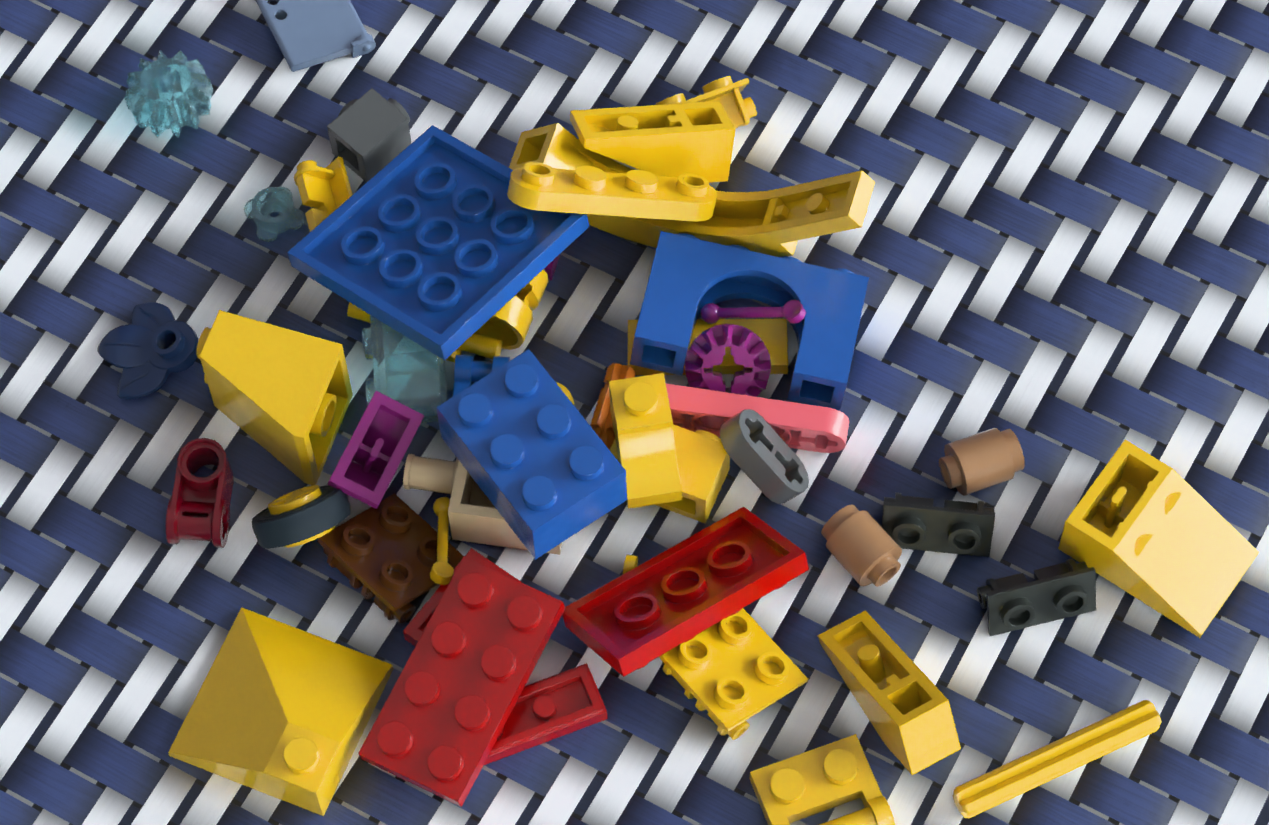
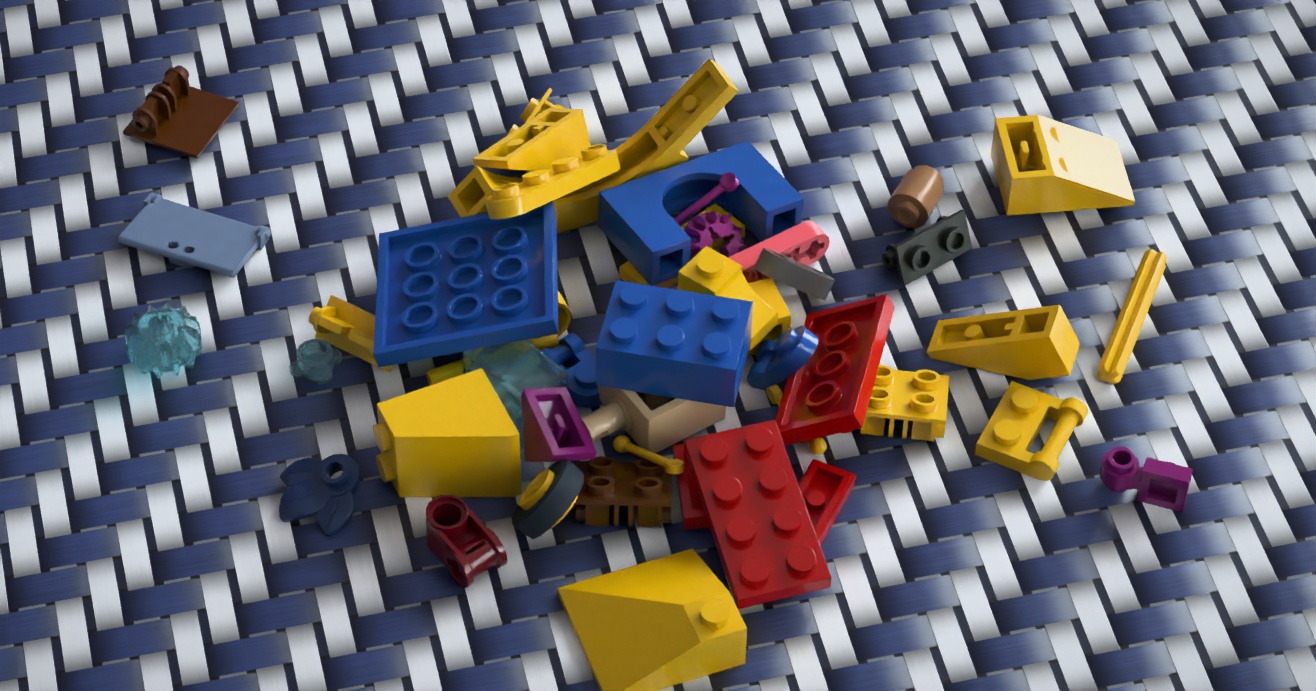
camera: 45 degrees left, 15 degrees down
dark grey brick [327,88,411,183] -> none
medium nougat brick [821,504,902,587] -> none
pearl dark grey hinge [977,559,1096,636] -> none
none -> blue plate [747,326,819,391]

